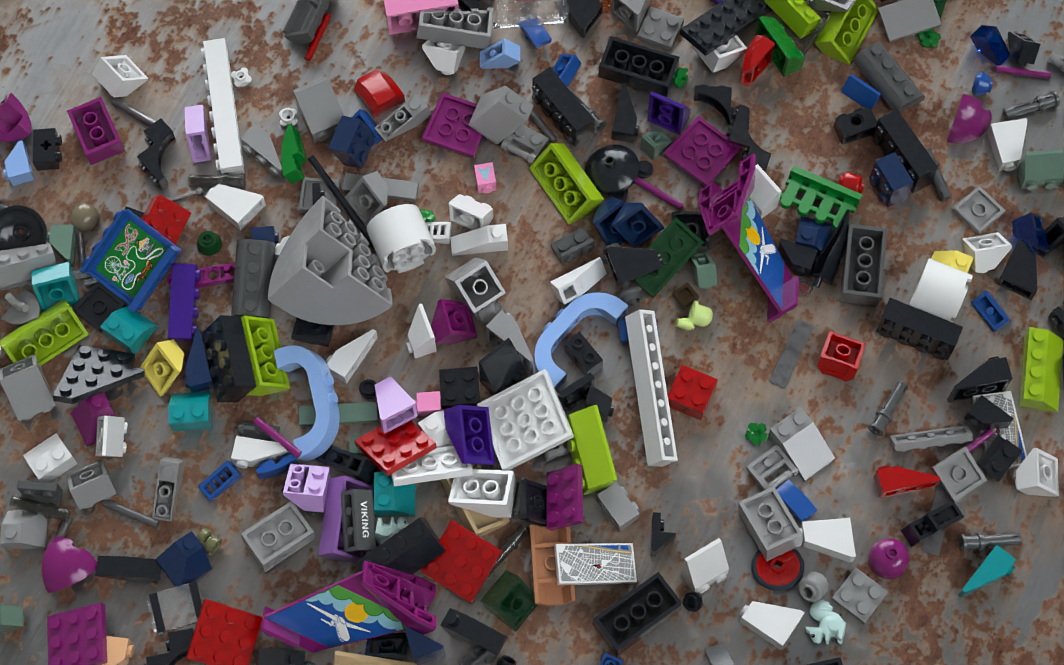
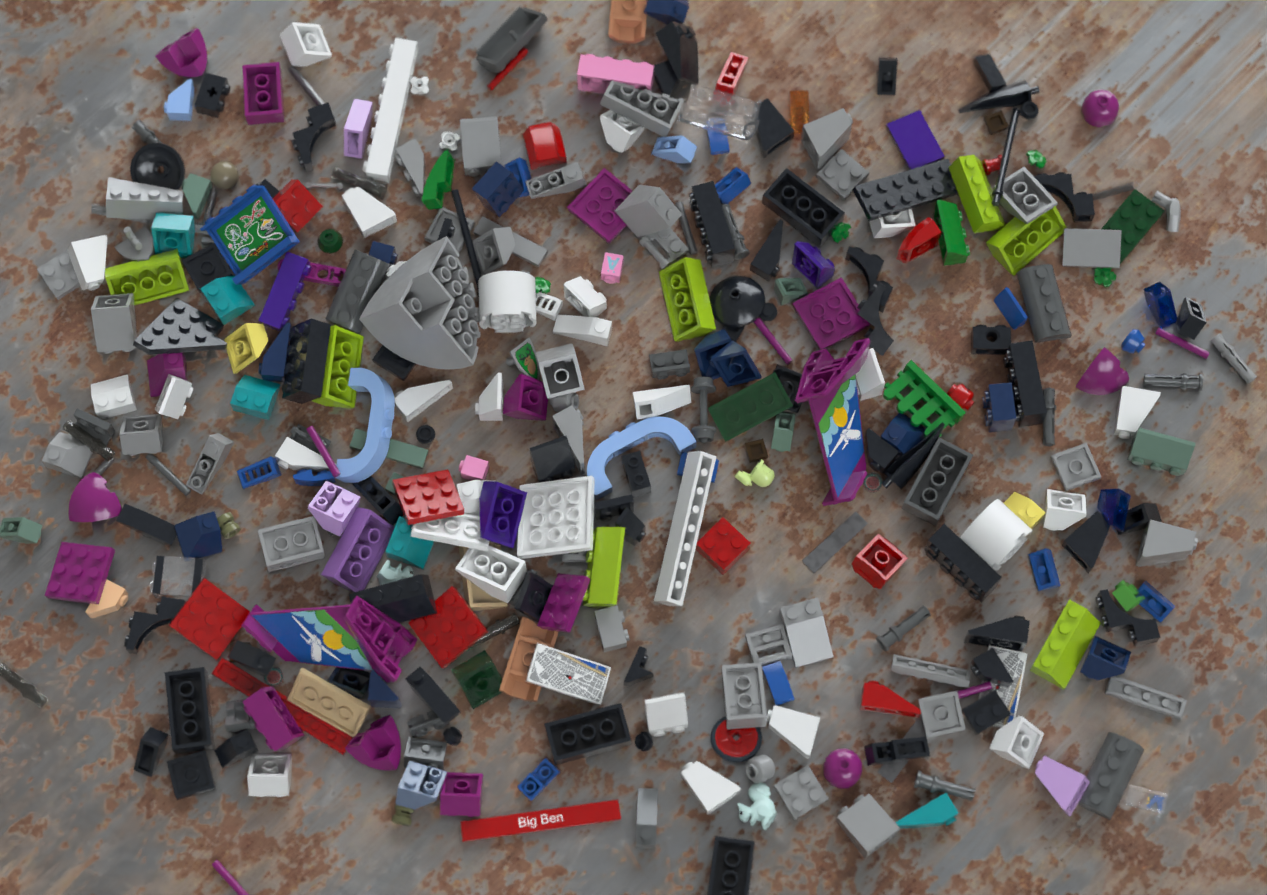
camera: 20 degrees right, 5 degrees up
dark grey brick [341,489,376,553] -> none
lavender slope [375,377,418,434] -> none
black plate [439,367,480,408] -> none
black slope [603,246,663,286] -> none
green plant [745,422,769,446] -> none
flat silver piece [801,13,830,56] -> none
none -> shield [506,337,540,380]
none -> light grey slope [836,794,900,859]

